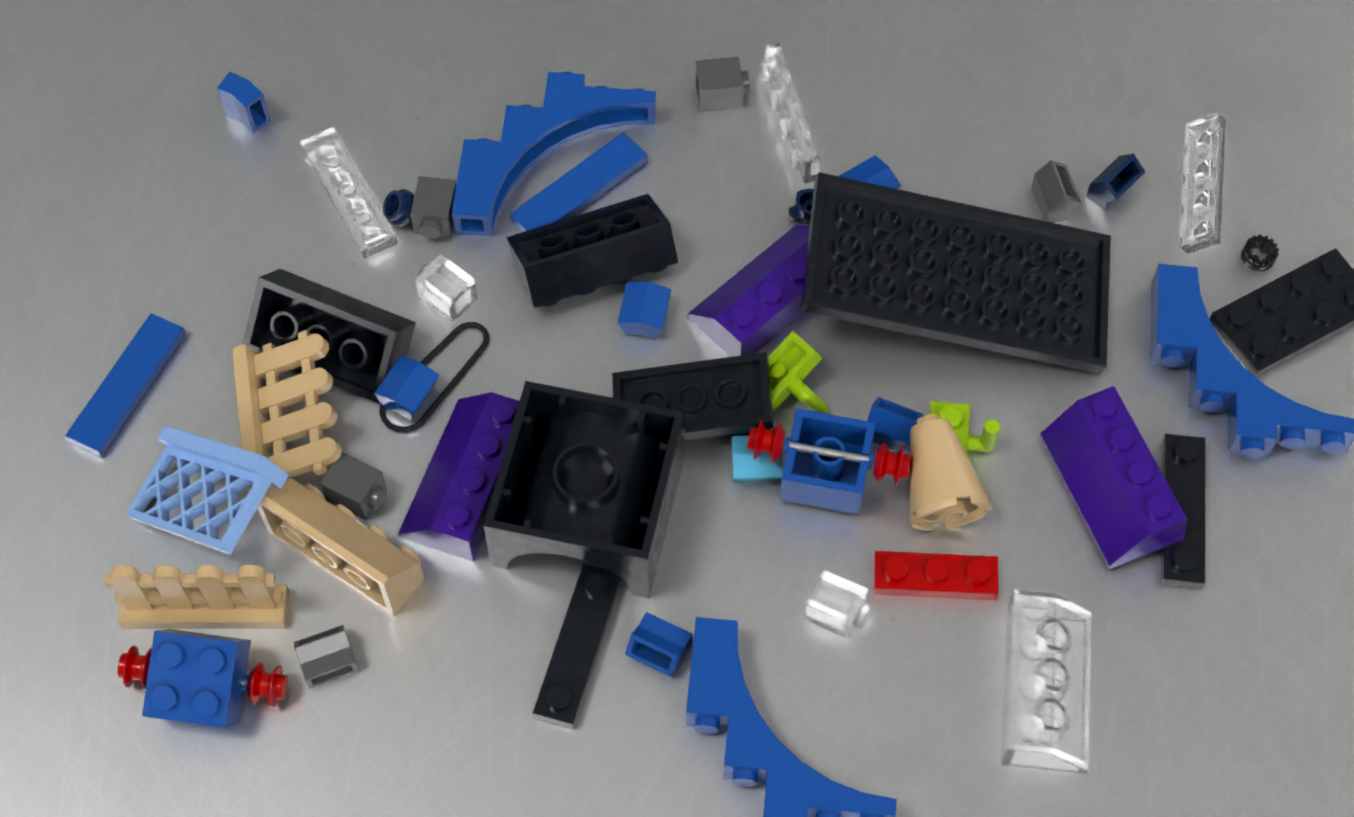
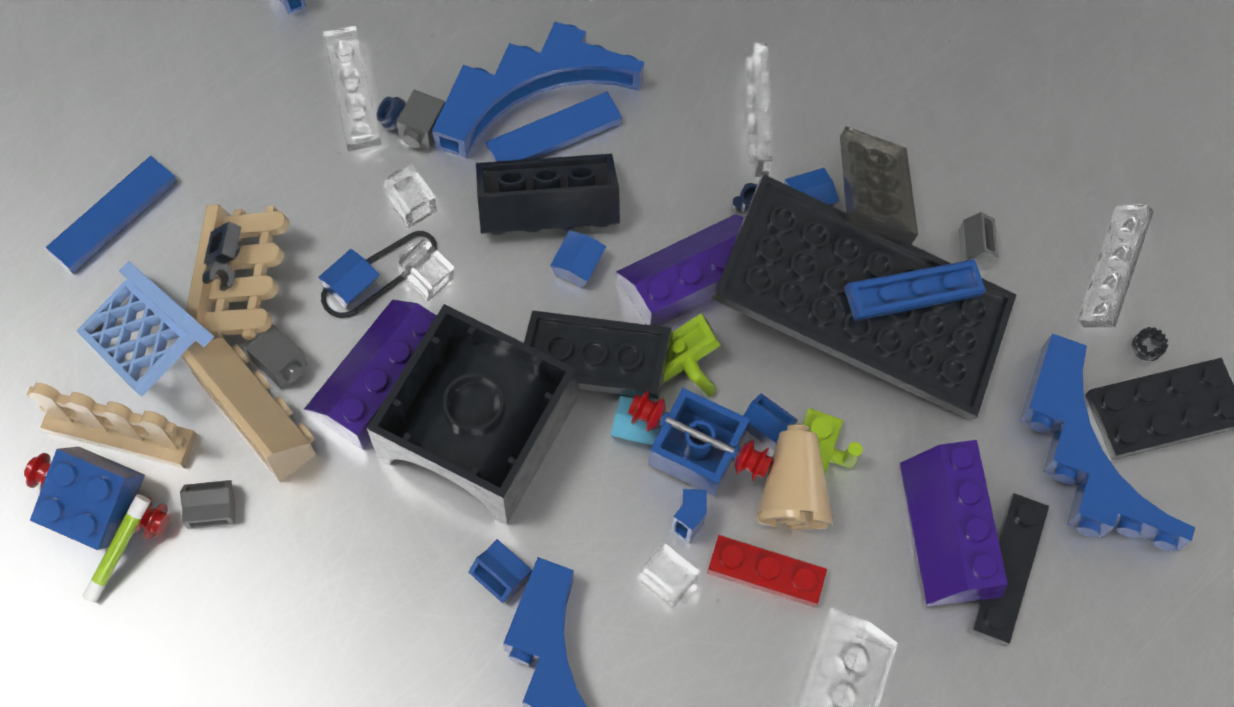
camera: 10 degrees right, 5 degrees up
black slope [243,269,416,403] -> none
black plate [533,564,623,729] -> none
dark grey brick [696,57,750,112] -> none
dark blue piece [1086,153,1145,210] -> none
none -> lime bar [82,494,151,603]
none -> black plate [202,221,241,291]
none -> clear brick [398,238,454,302]
none -> blue piece [670,489,707,543]
none -> clear smoke plate [840,126,918,244]
none -> blue tile [844,259,986,321]

